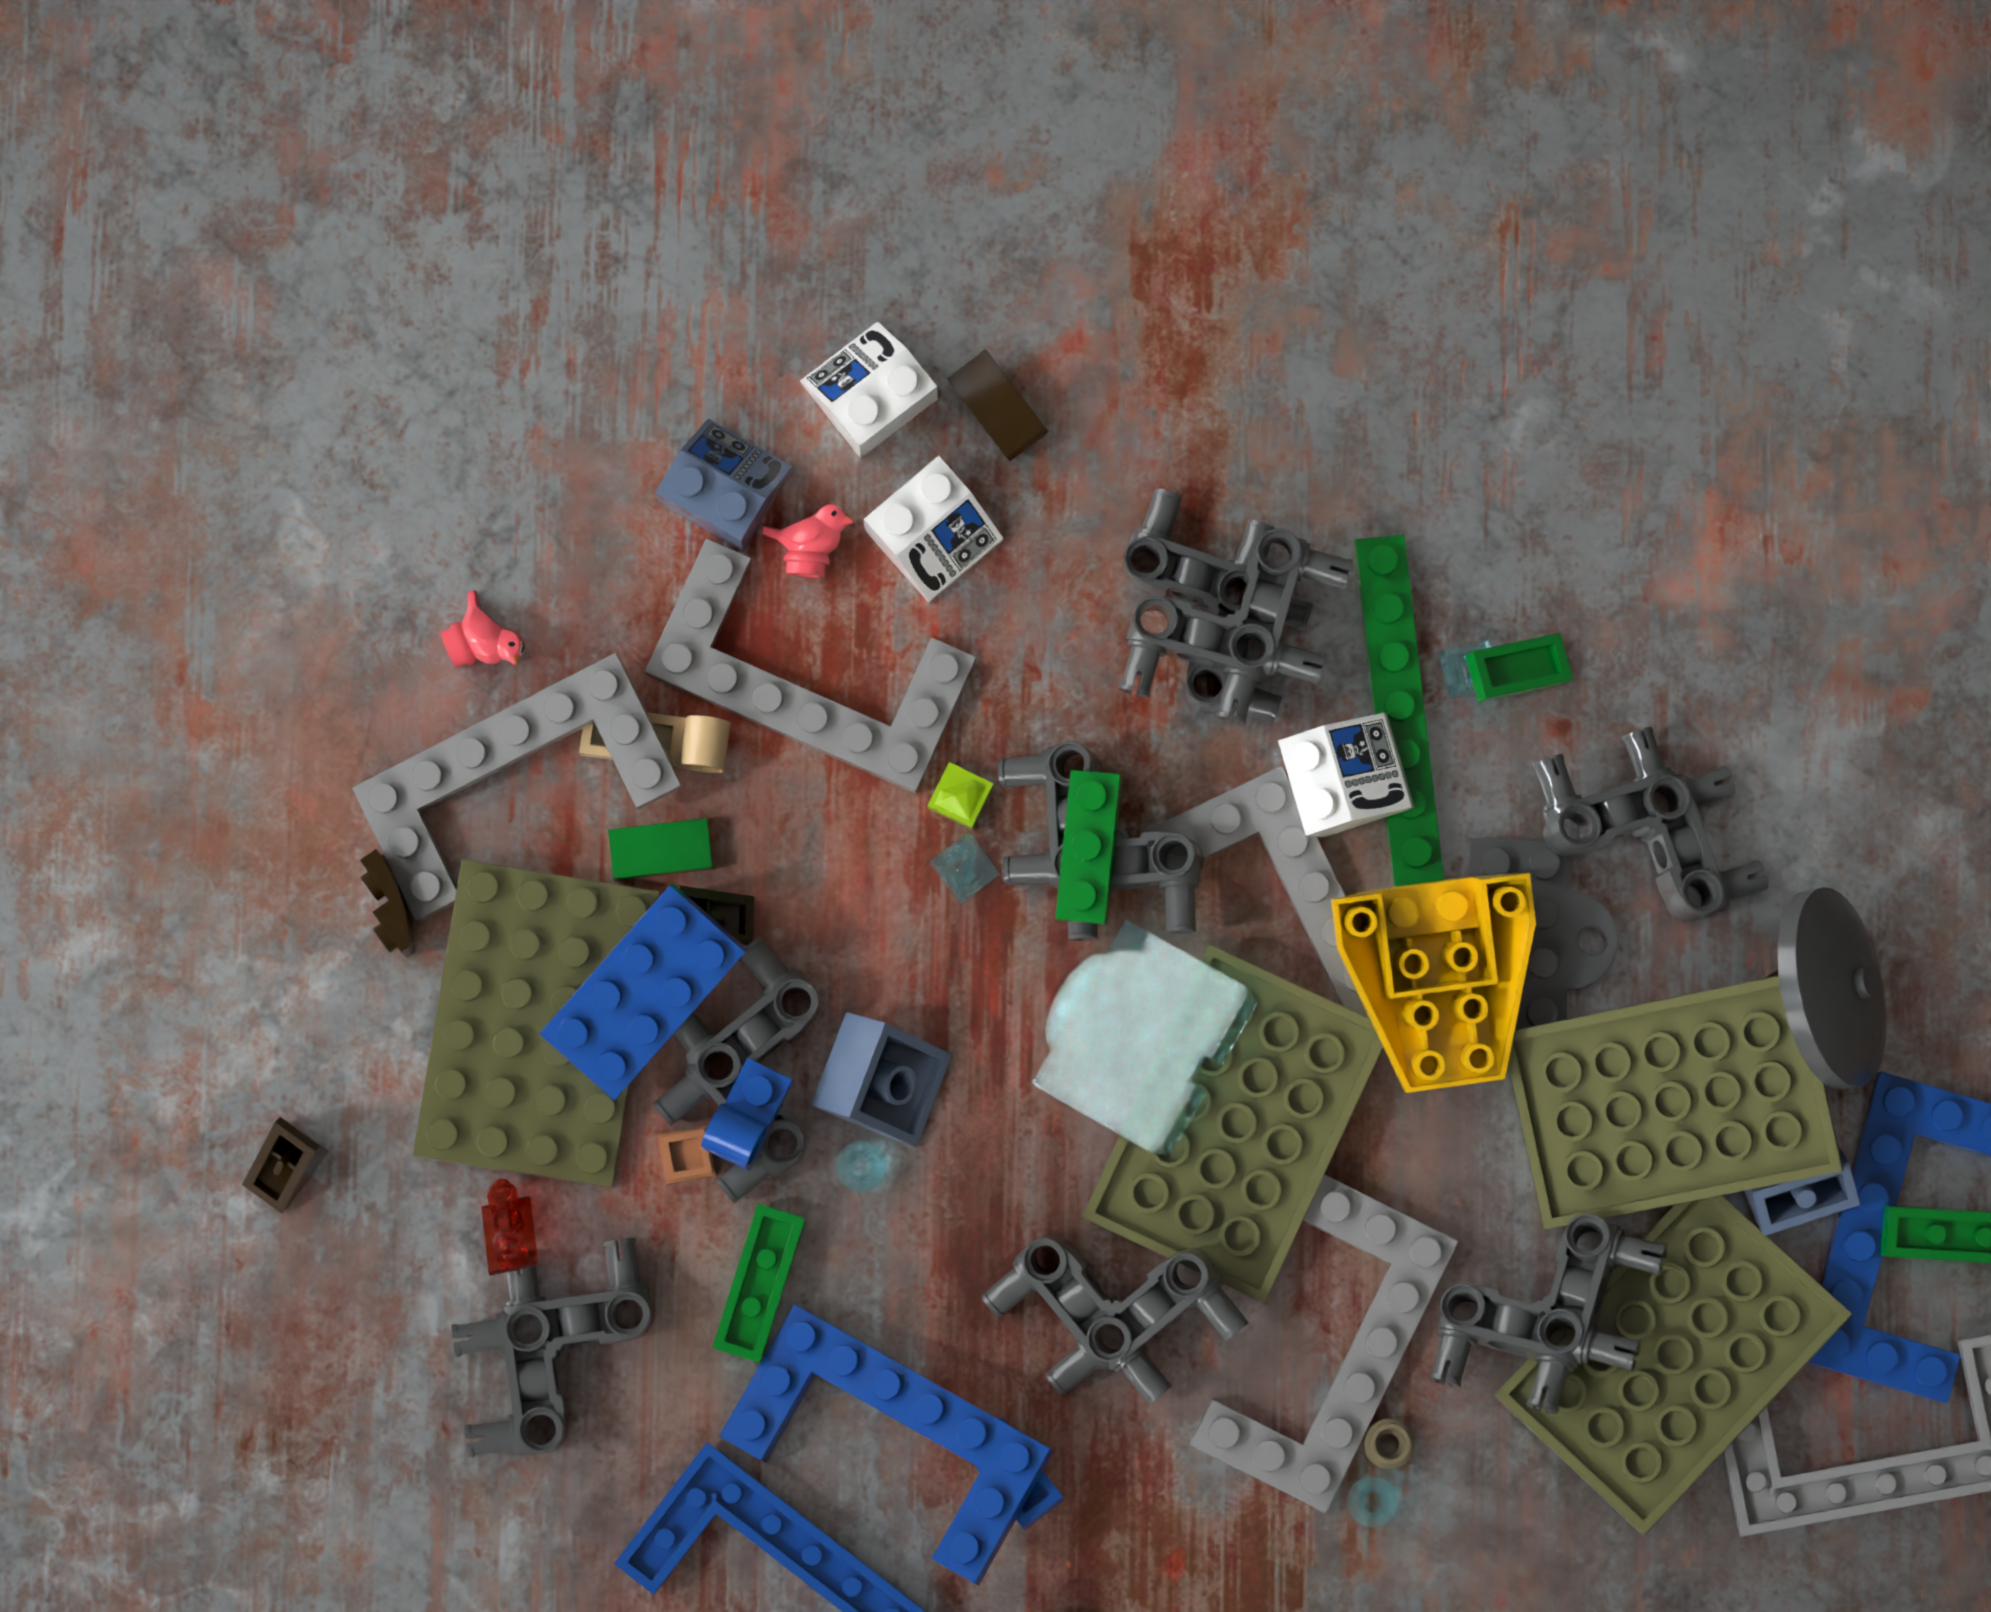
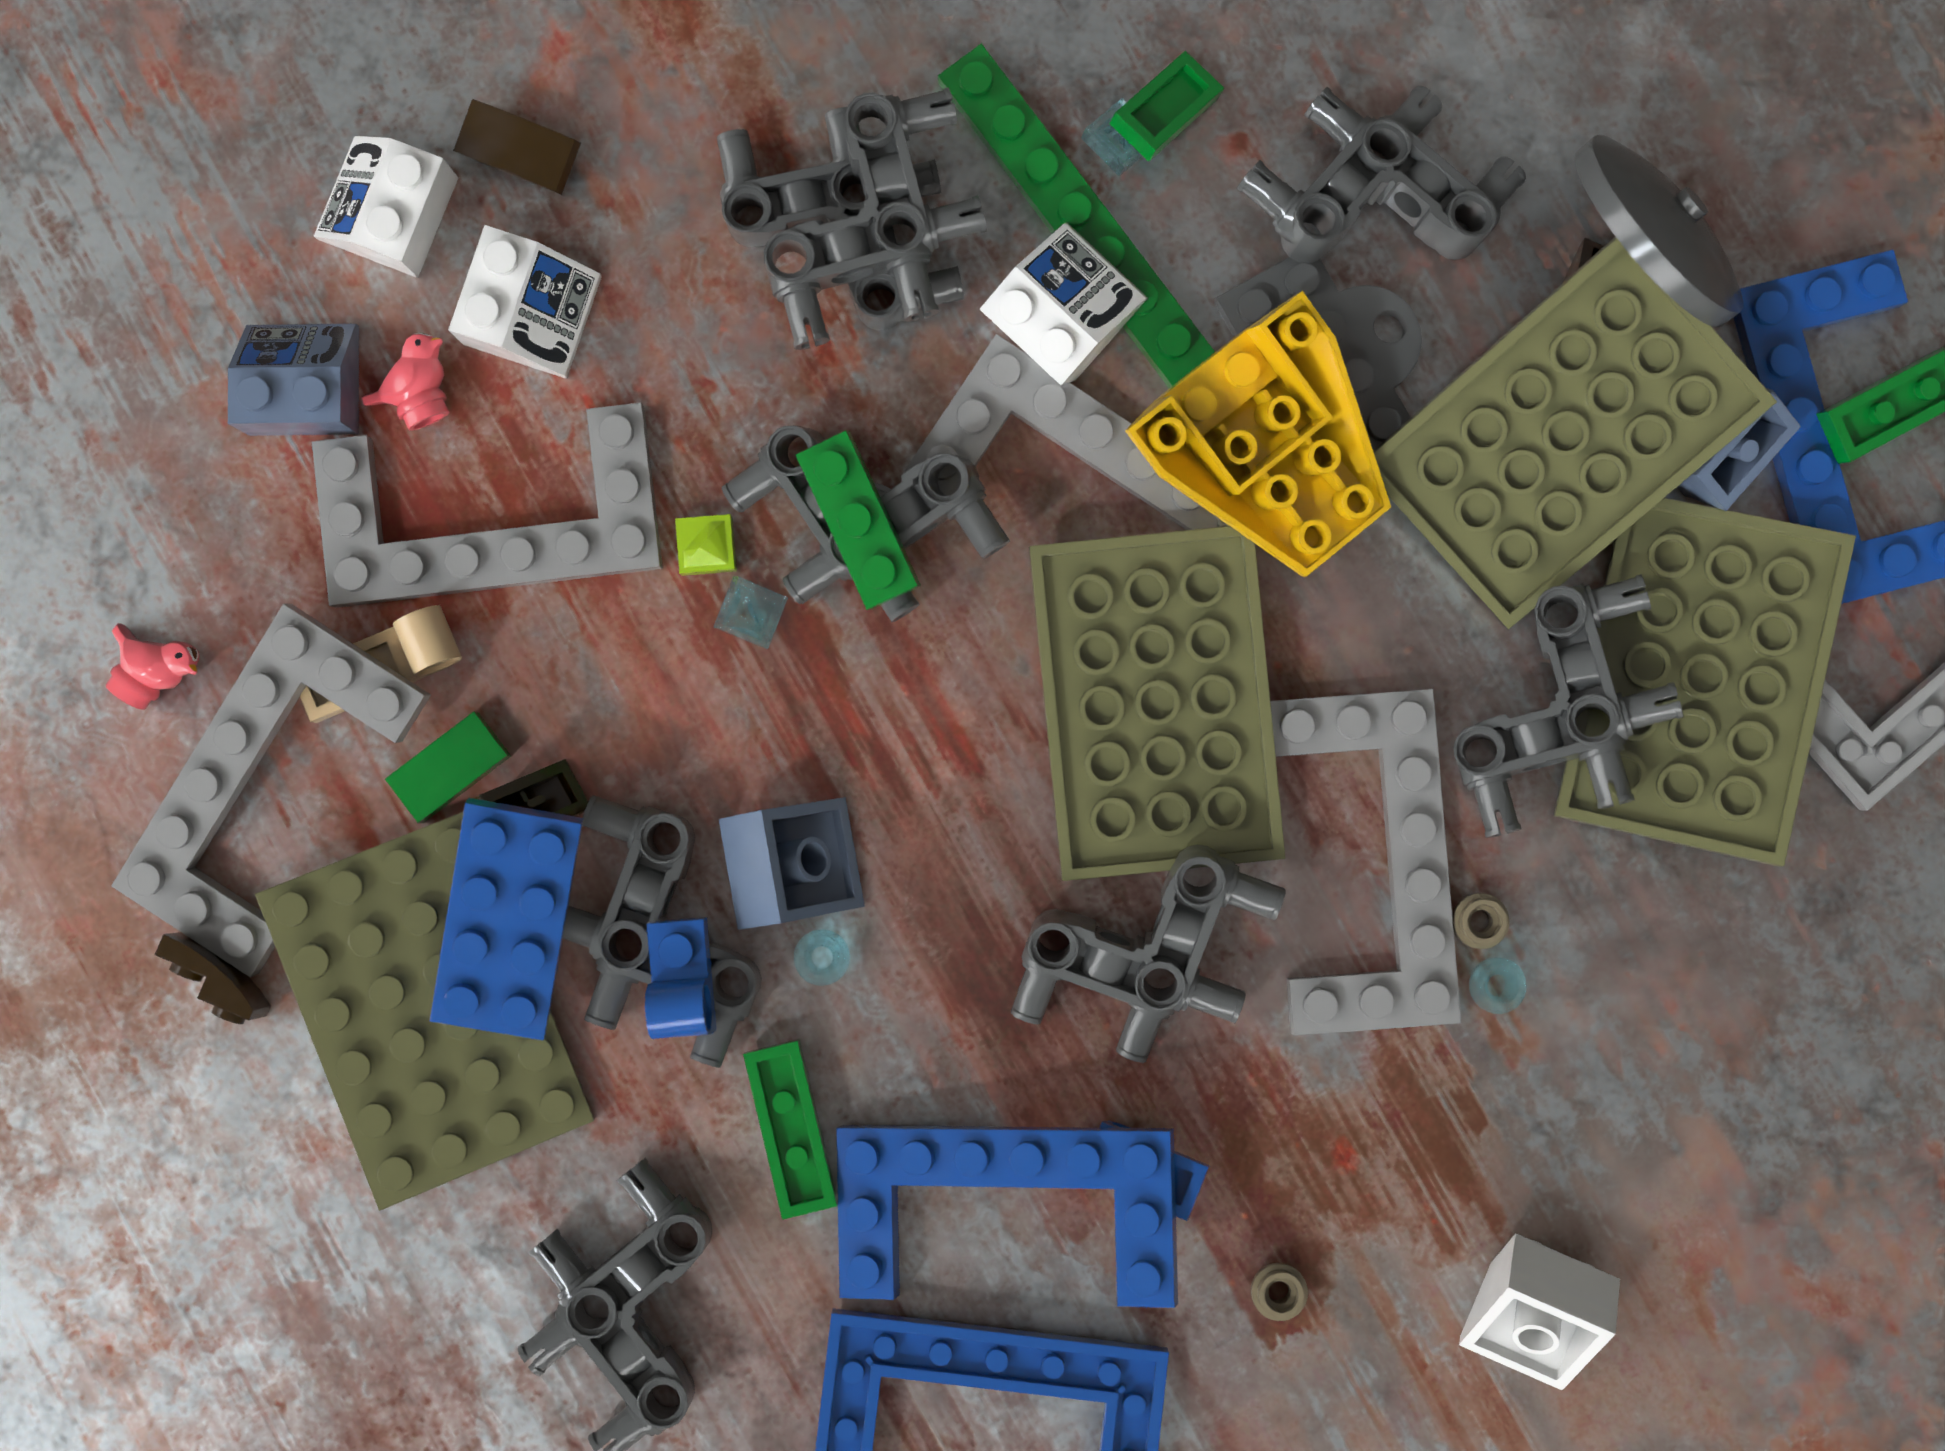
camera: 30 degrees left, 5 degrees up
dark brown slope [242,1117,329,1214] -> none
clear red hinge [481,1179,539,1276] -> none
nougat tile [657,1126,716,1185] -> none
clear light blue piece [1031,920,1258,1155] -> none

